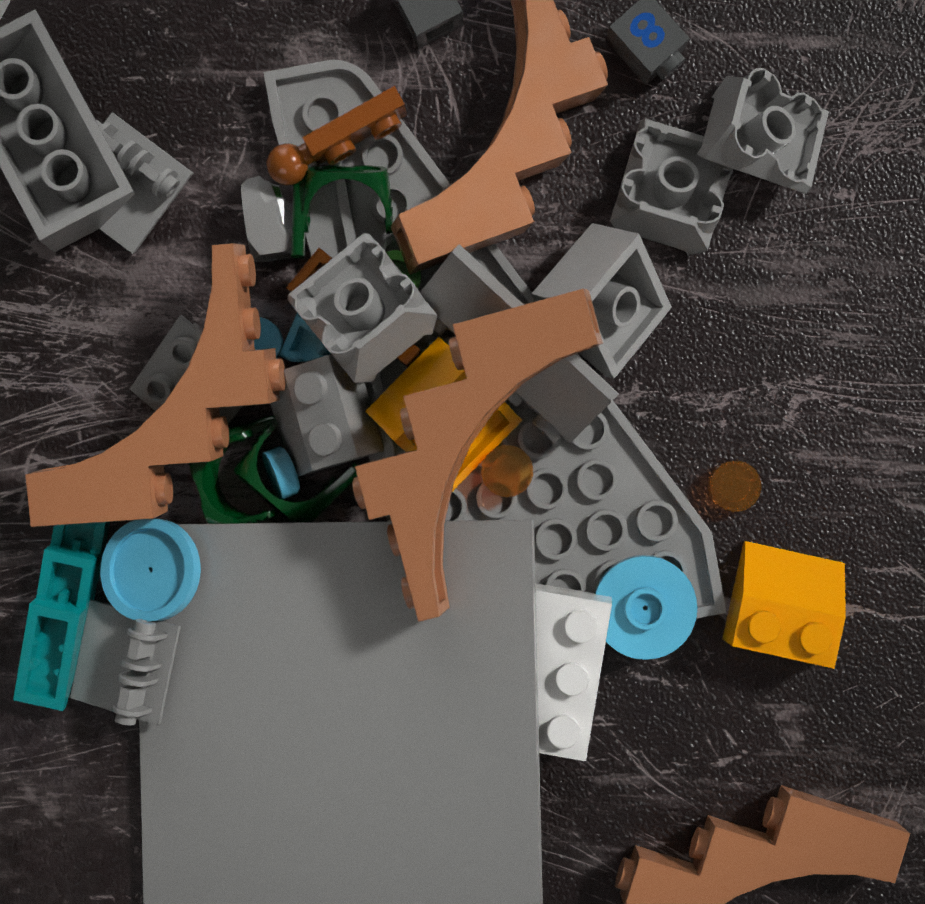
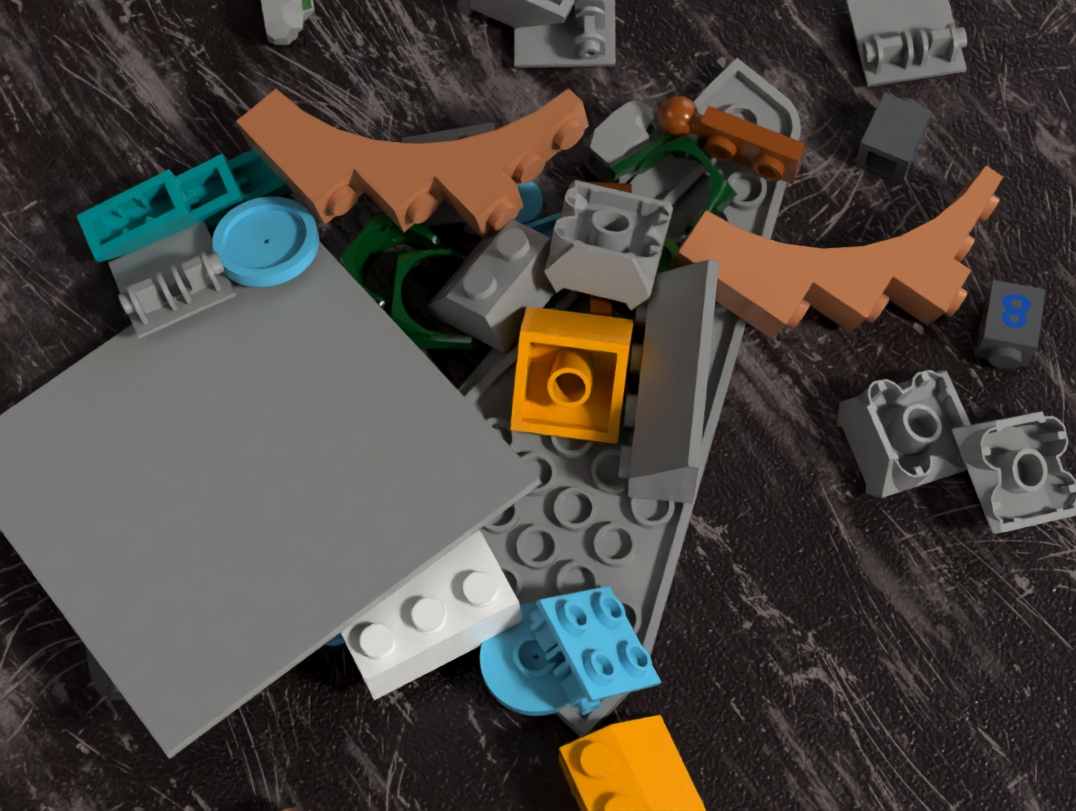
camera: 55 degrees right, 20 degrees down
medium azure tile [262,446,300,500] -> none
nougat arch [353,289,603,622] -> none
clear orange tile [481,445,533,497] -> none
light grey slope [532,223,672,379] -> none
clear orange tile [708,461,761,512] -> none
none -> medium azure hinge [530,586,662,715]

